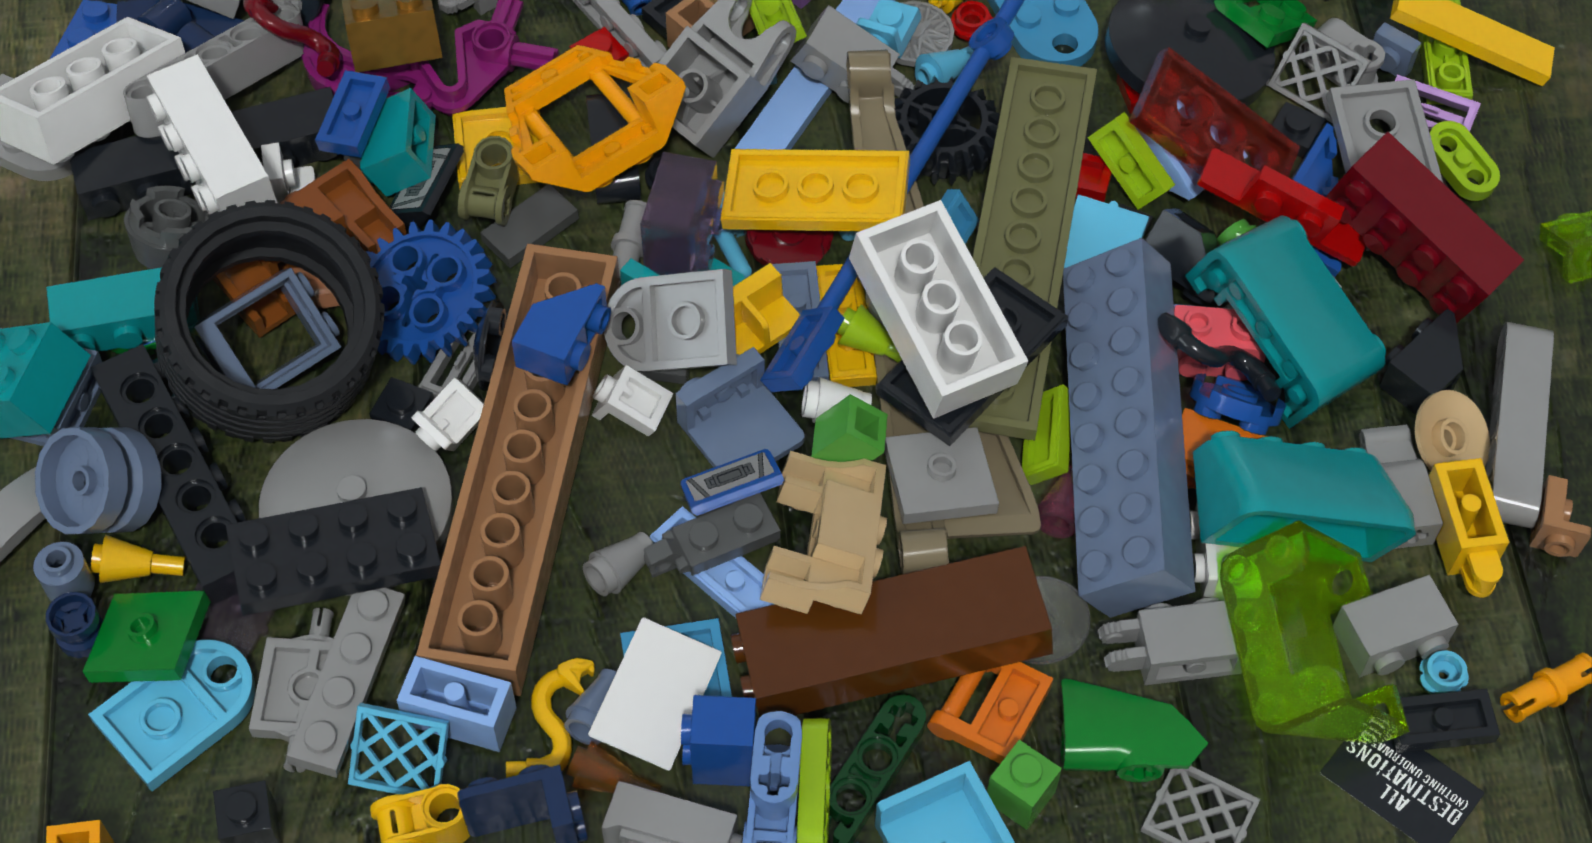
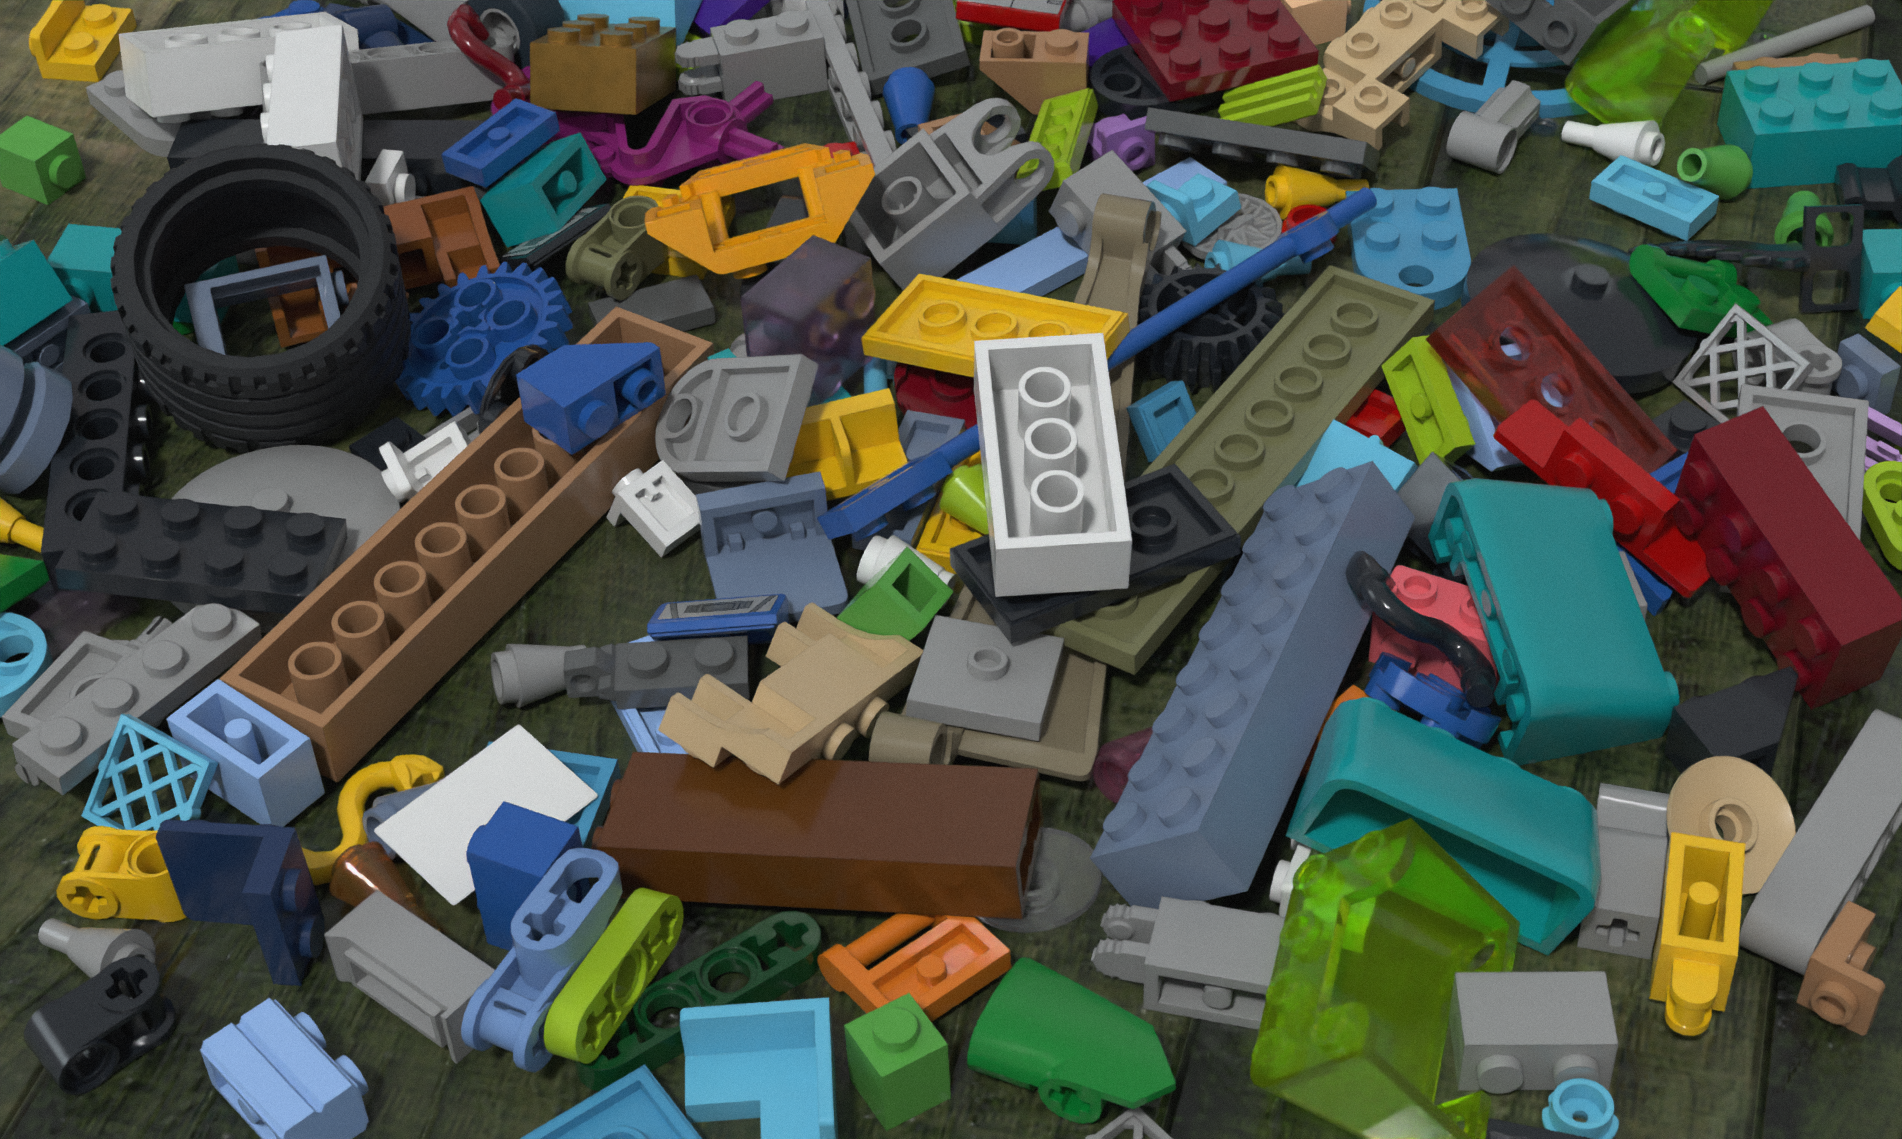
camera: 25 degrees right, 15 degrees down
lime tile [1022,384,1071,485] -> none

